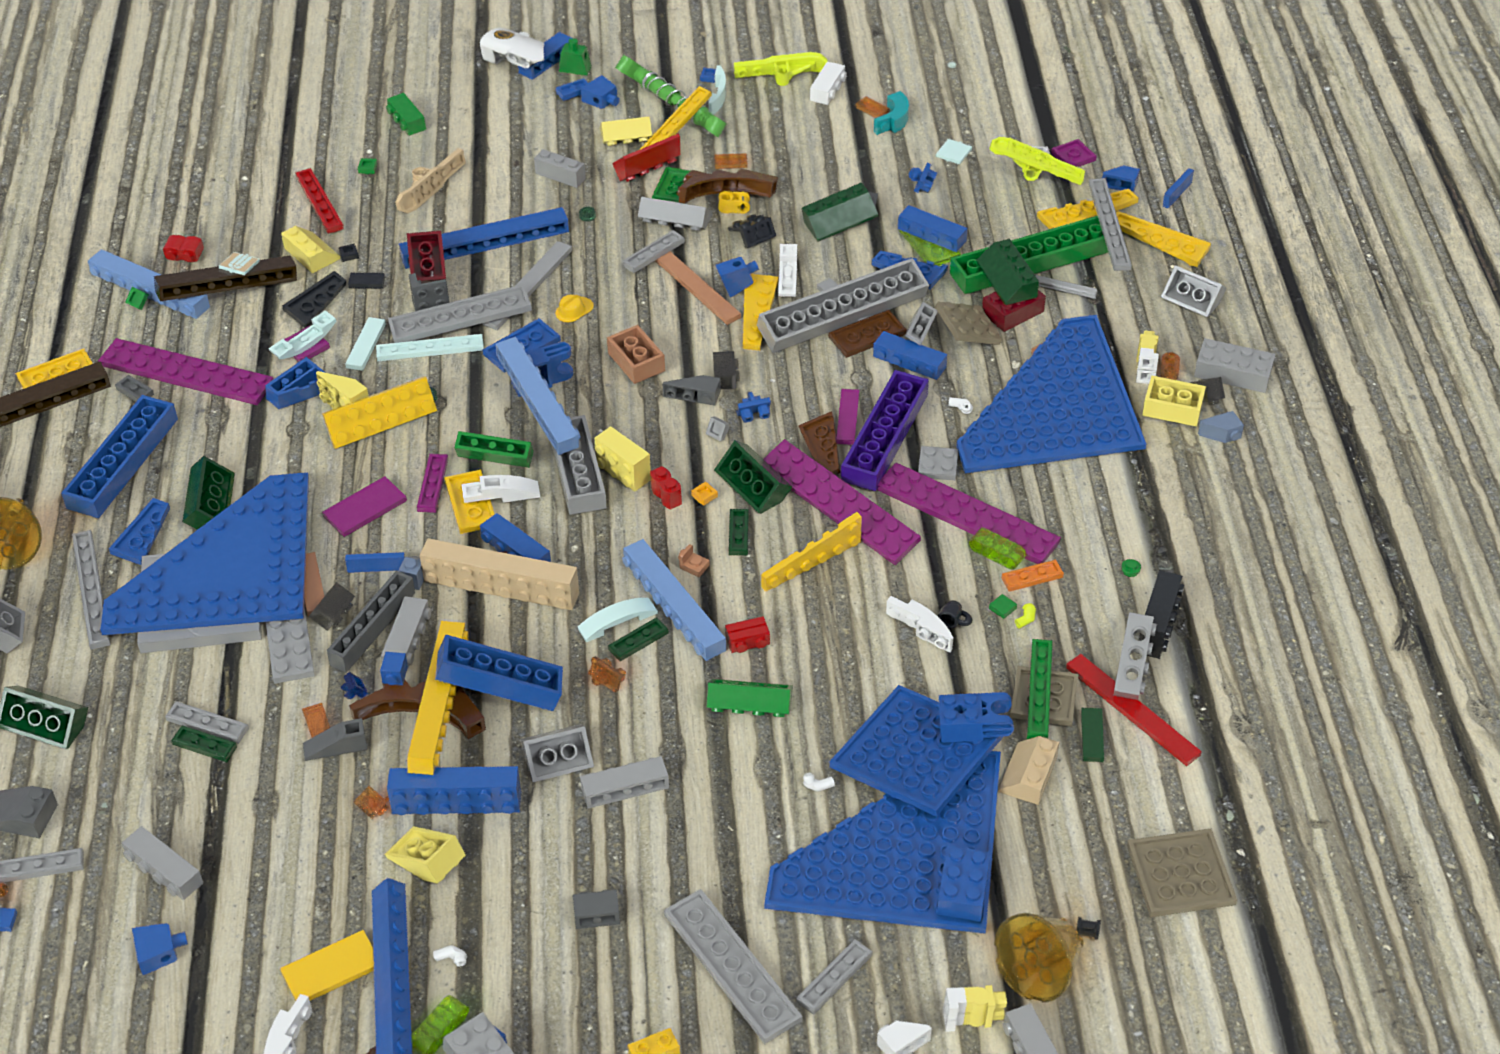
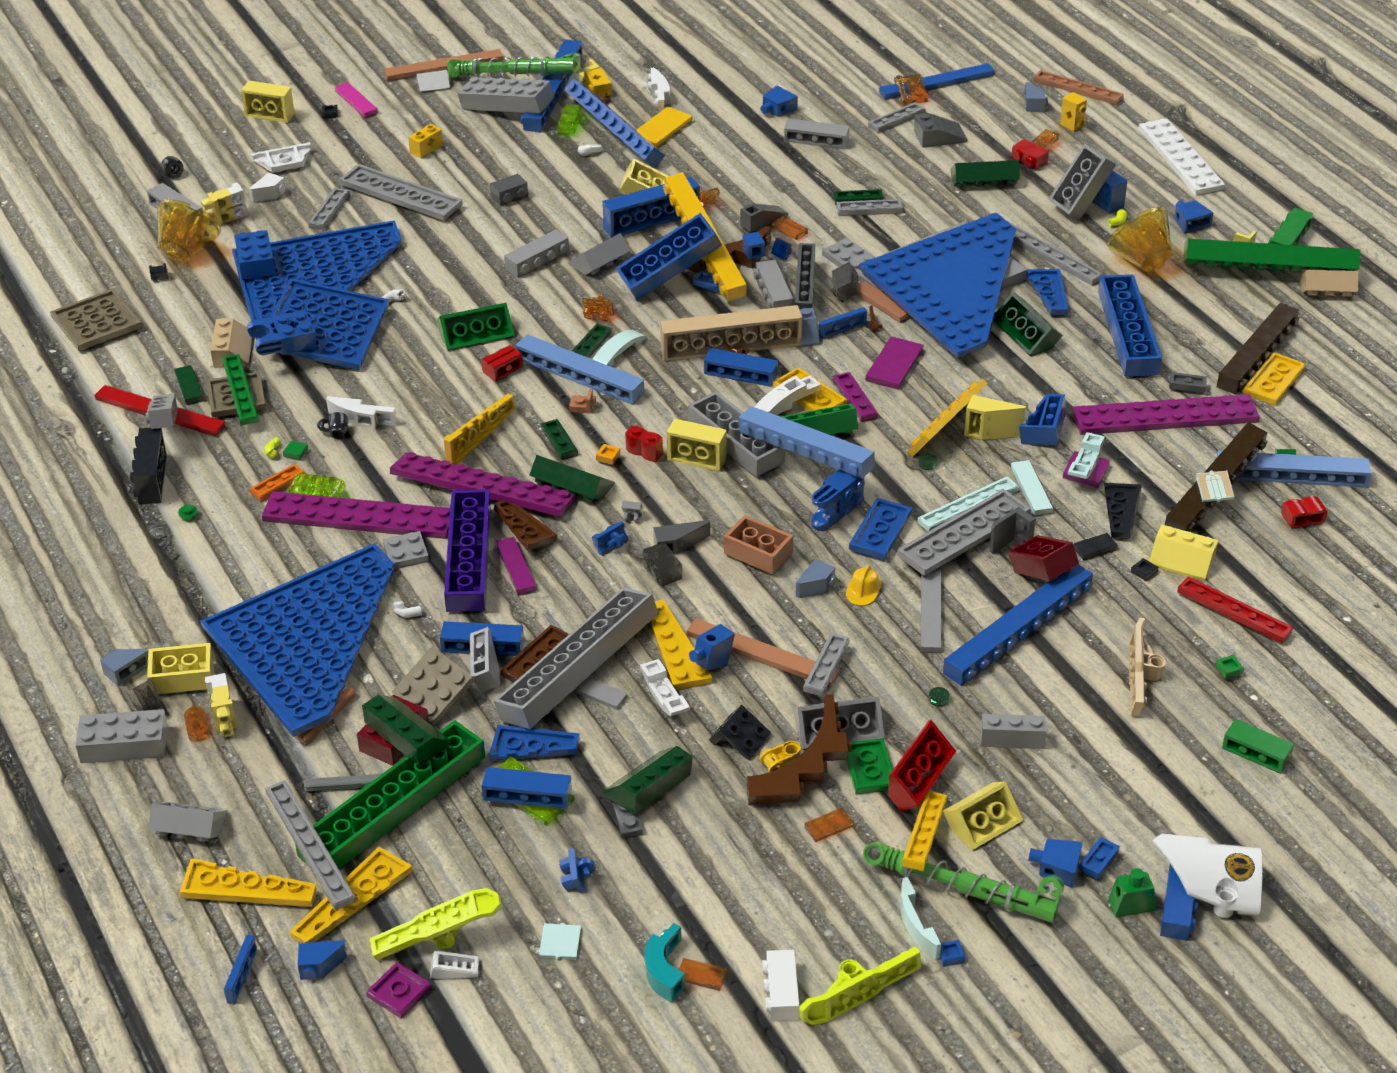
camera: 155 degrees right, 5 degrees down
none -> sand blue slope [796,559,837,598]
none -> reddish brown piece [869,305,883,331]

